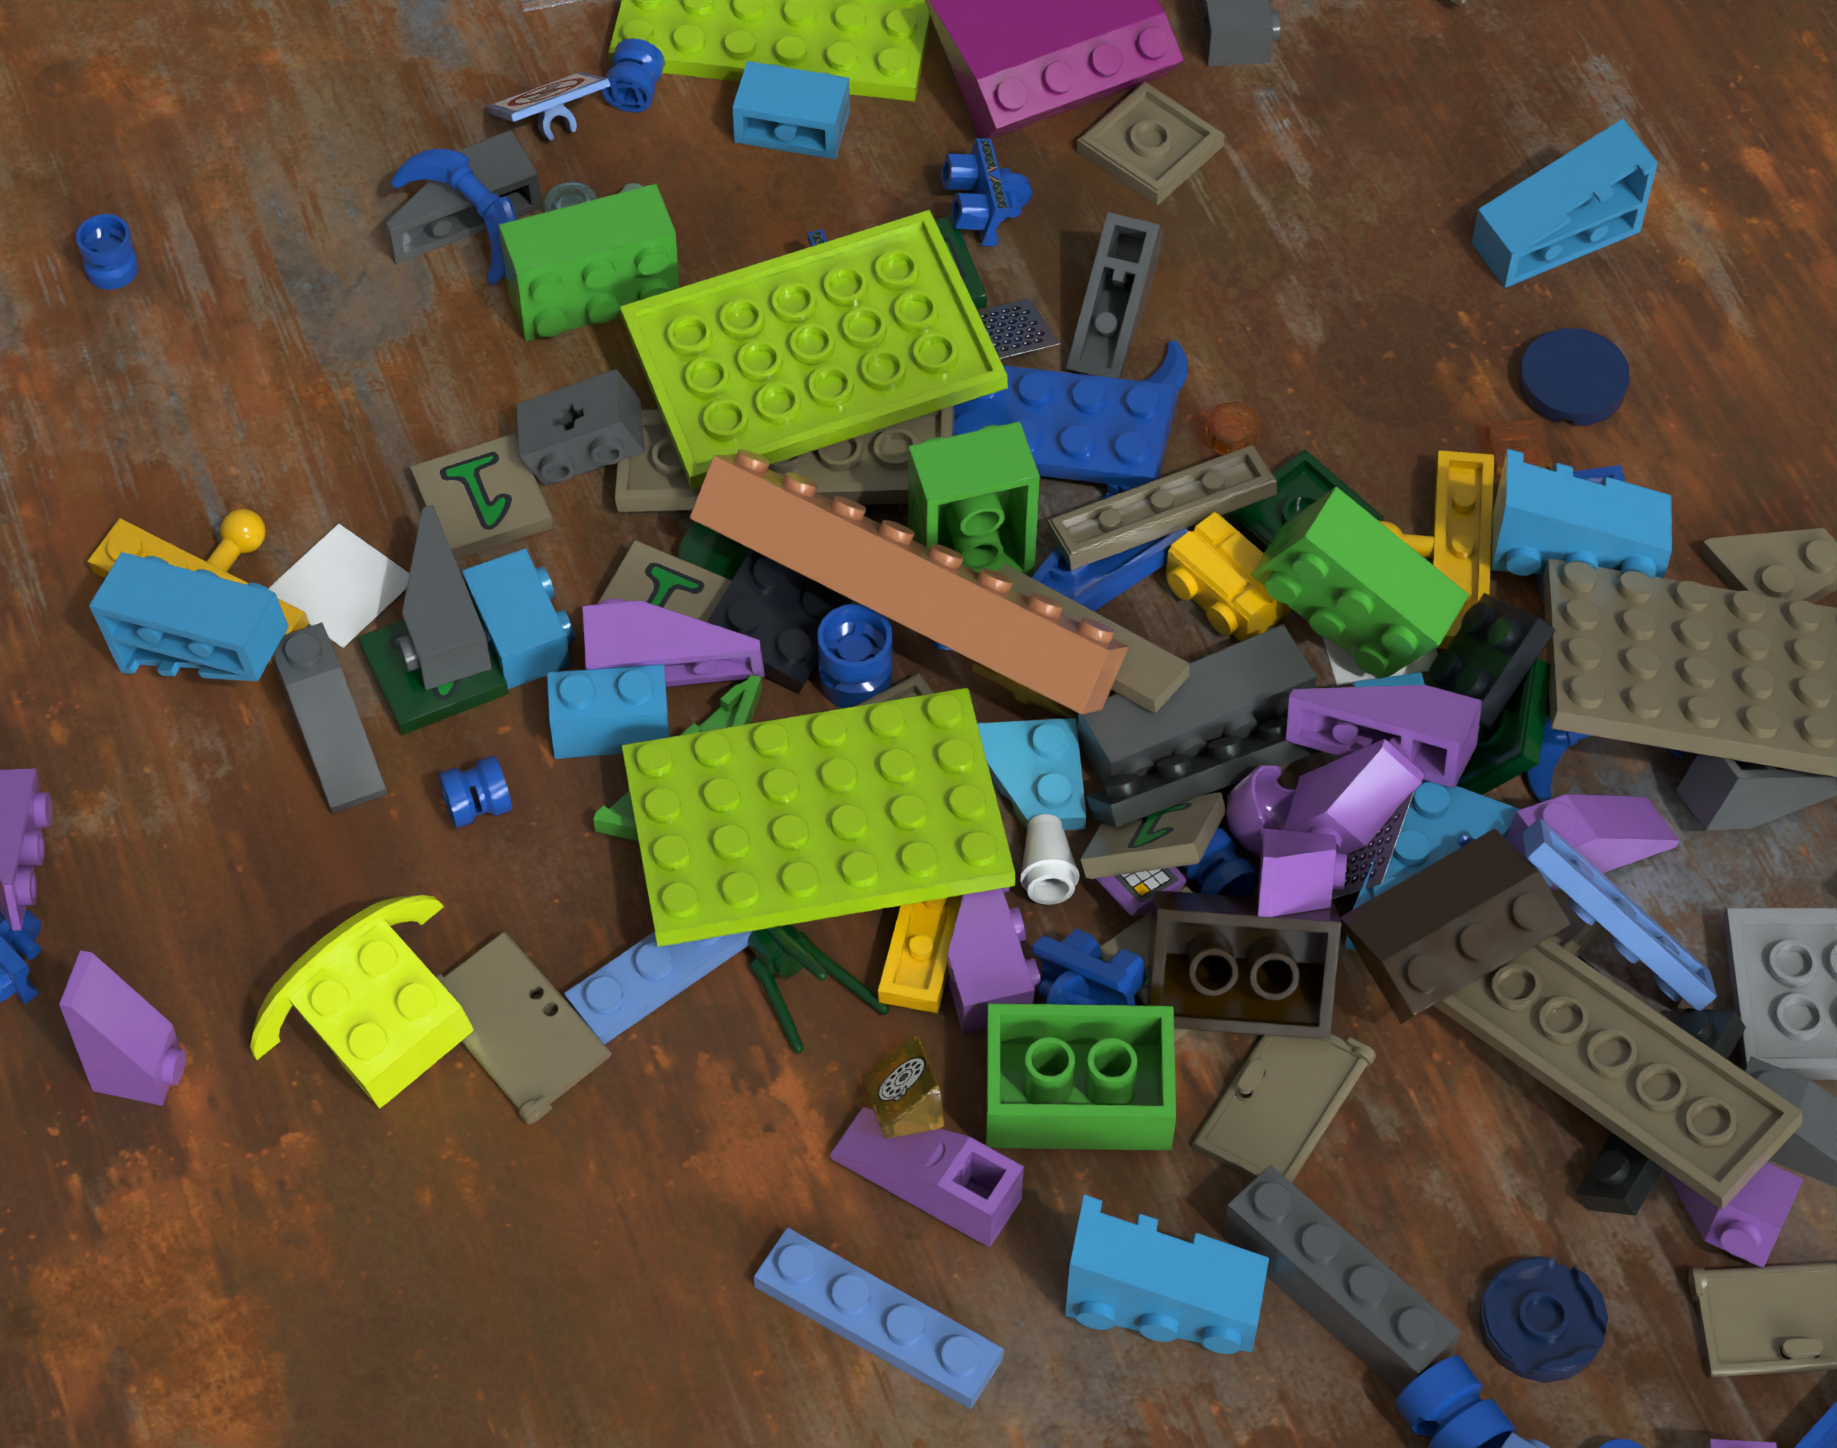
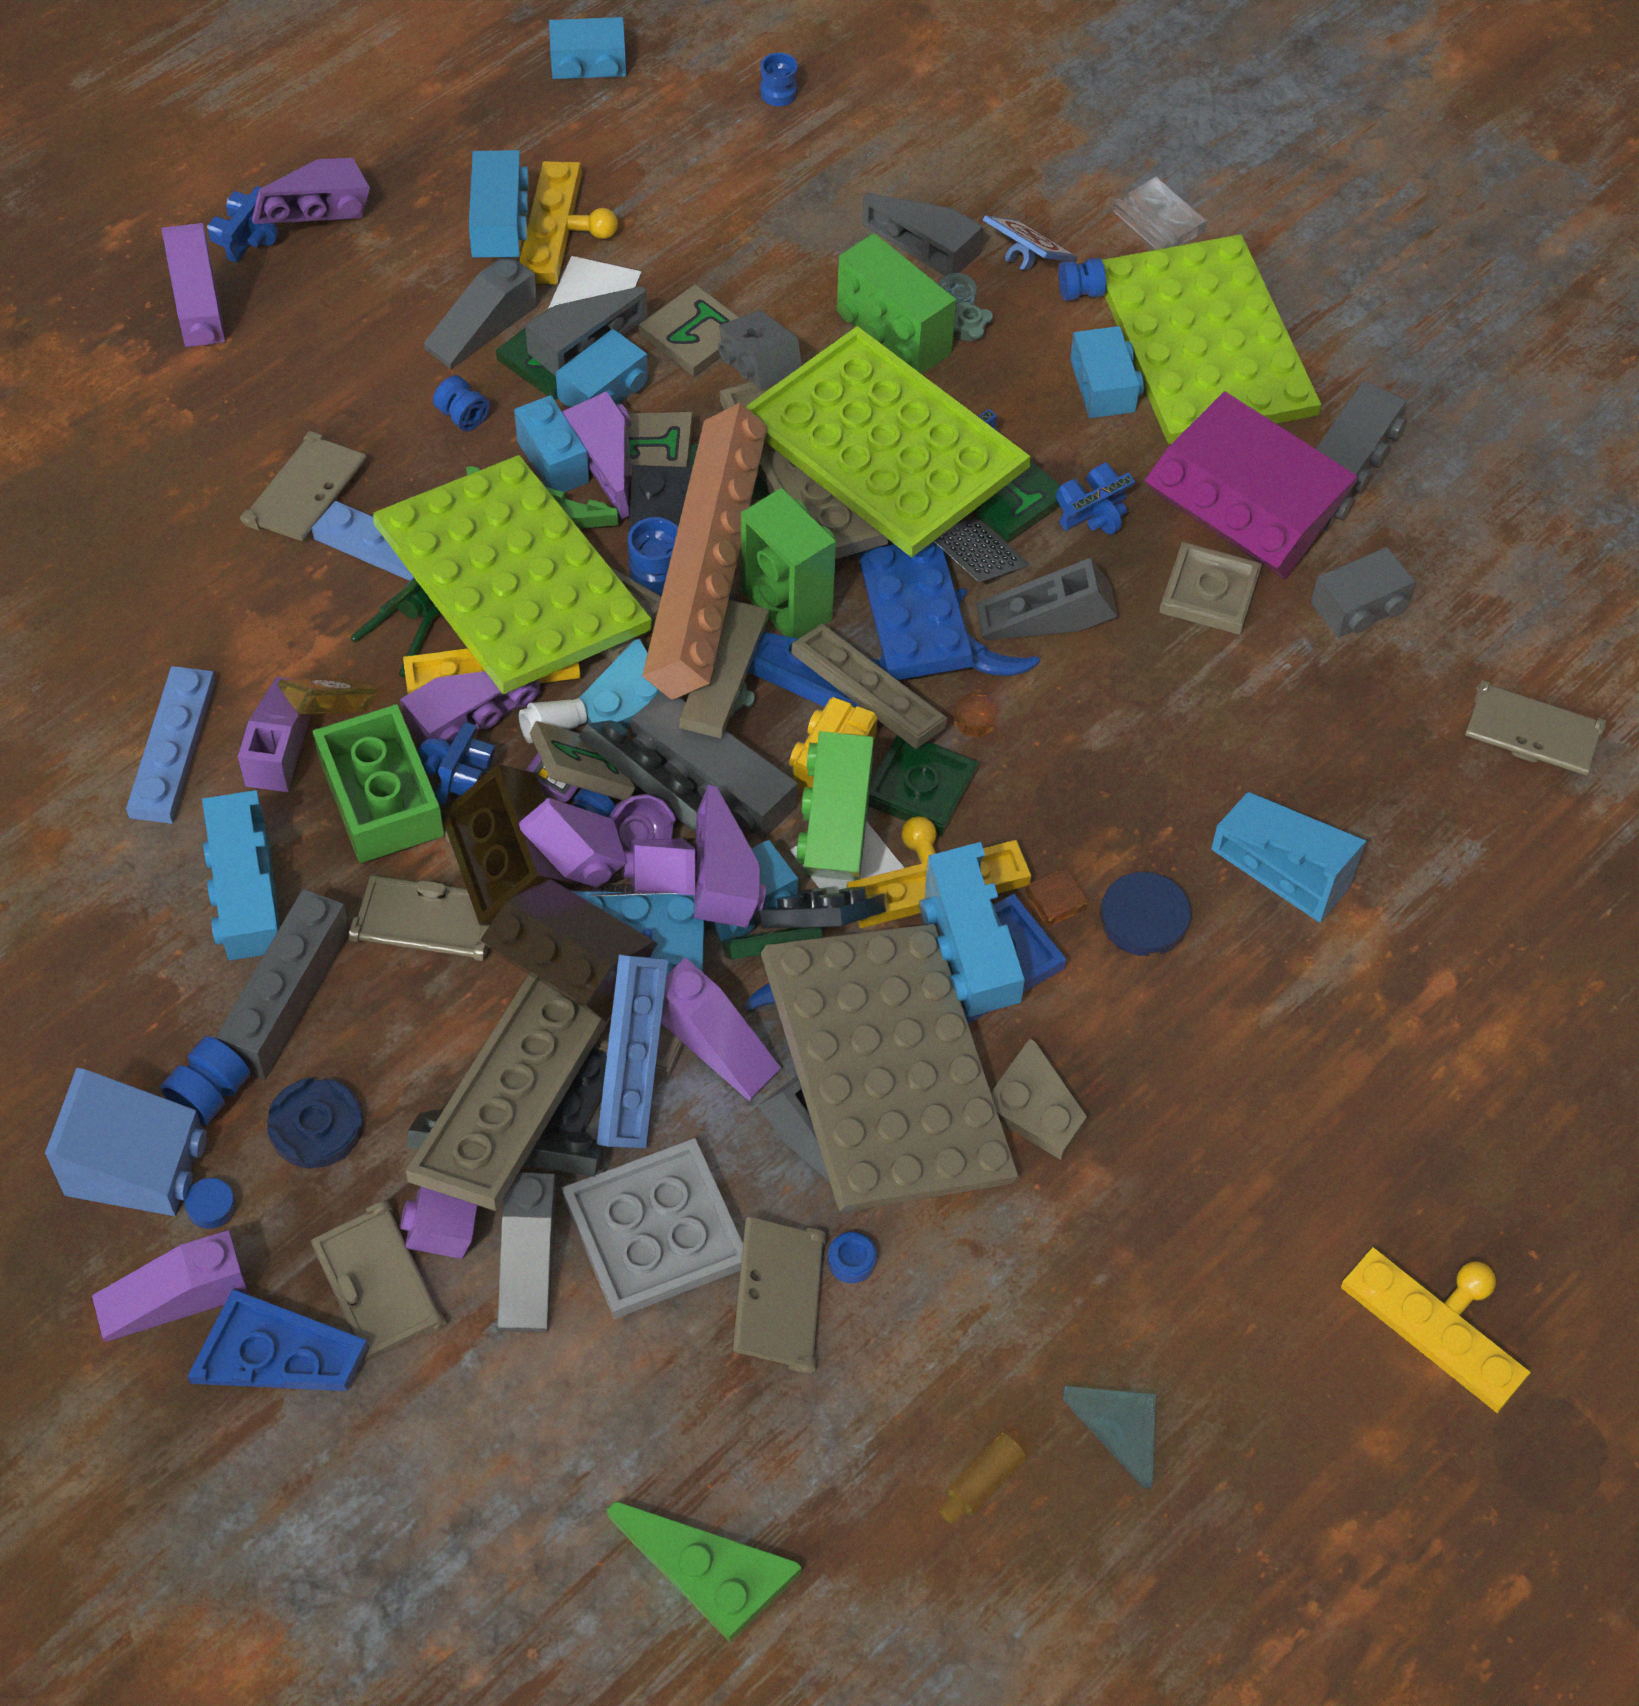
camera: 65 degrees right, 0 degrees up
neon yellow piece [250,895,474,1109] -> none
blue piece [391,148,517,285] -> none

